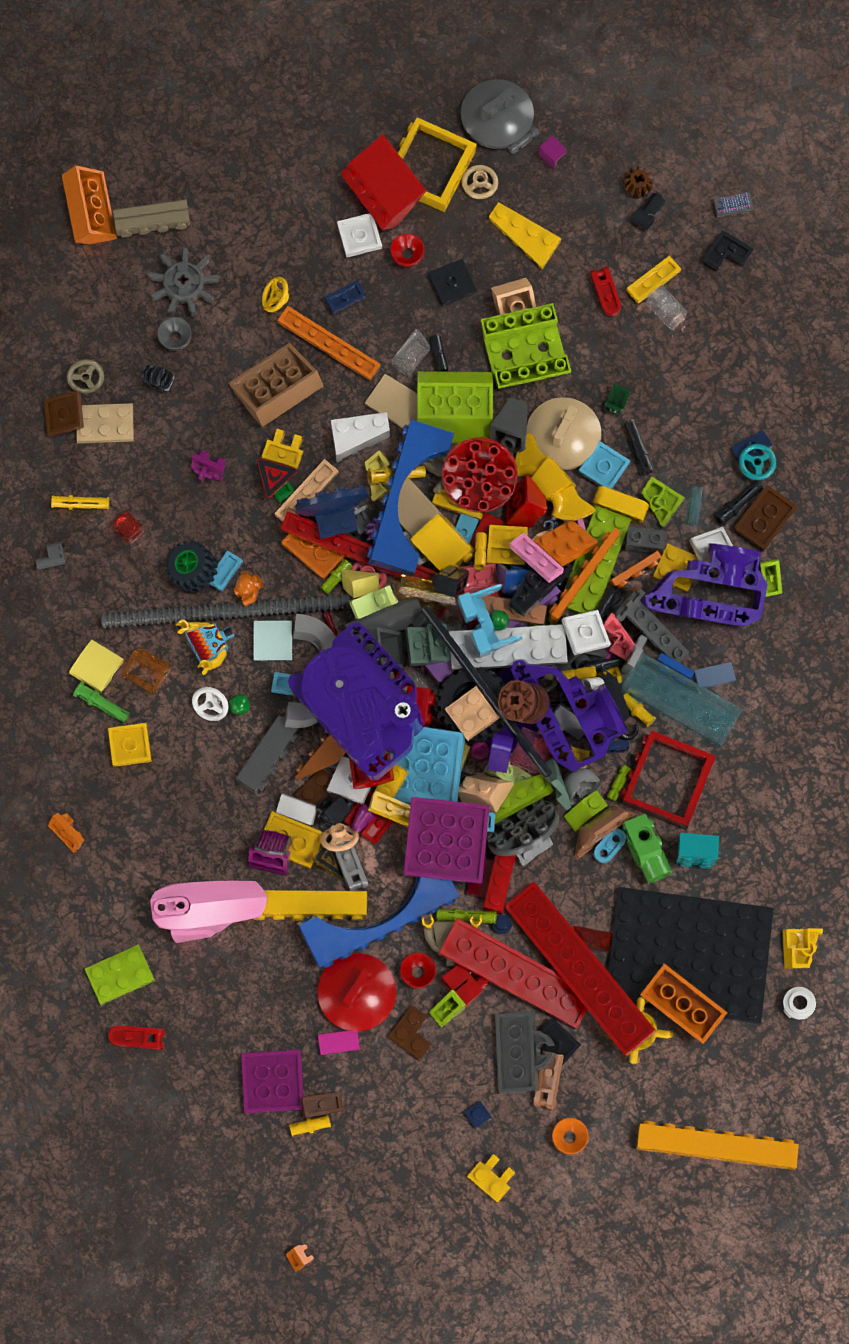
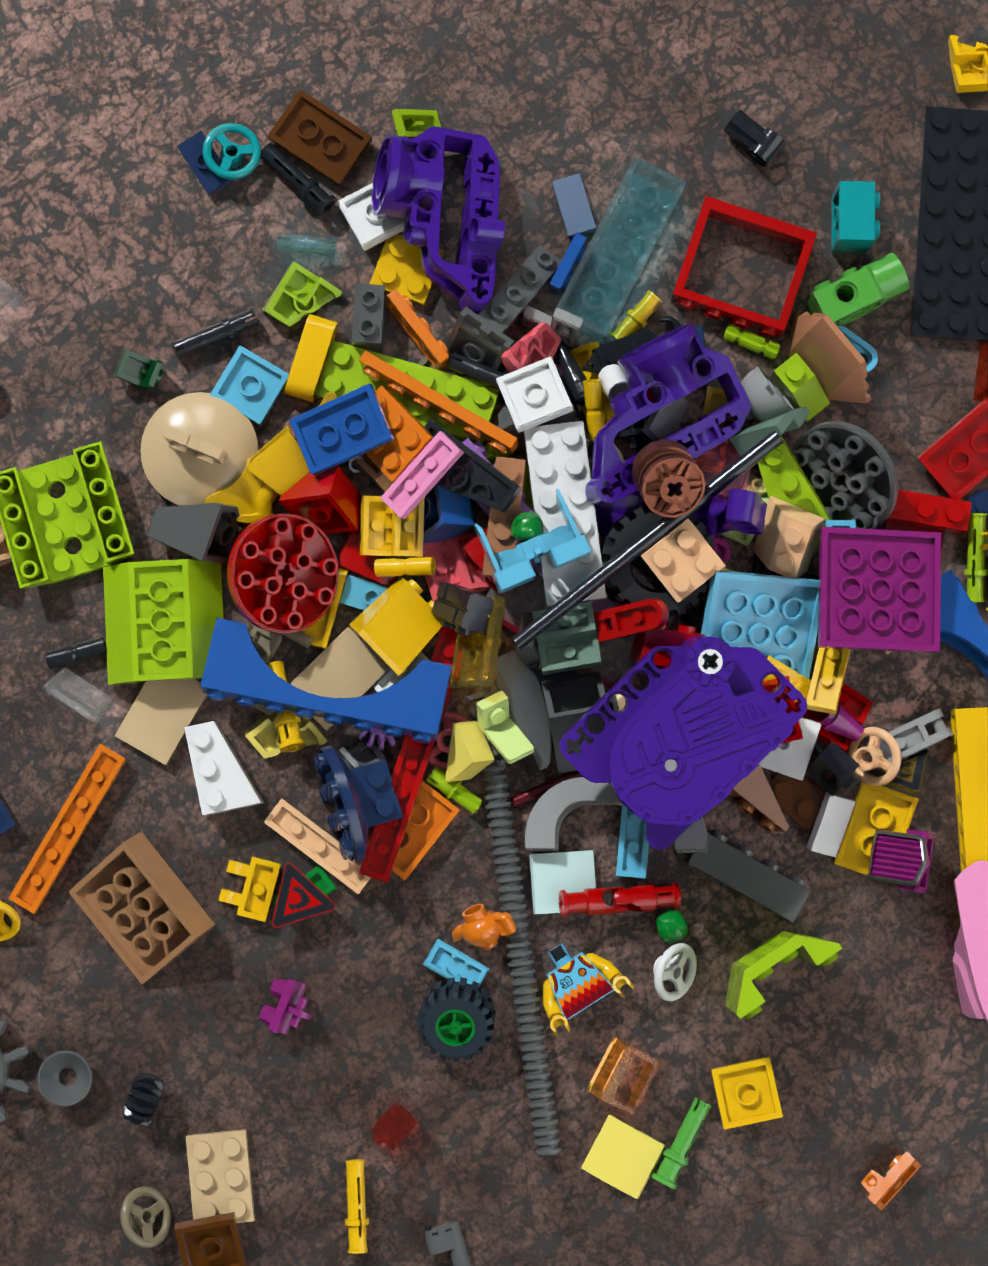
camera: 90 degrees left, 10 degrees up
none -> blue plate [289,383,395,475]
none -> red piece [558,883,681,917]
none -> red plate [593,599,669,643]
none -> black piece [724,110,785,167]
none -> lime slope [725,930,843,1020]

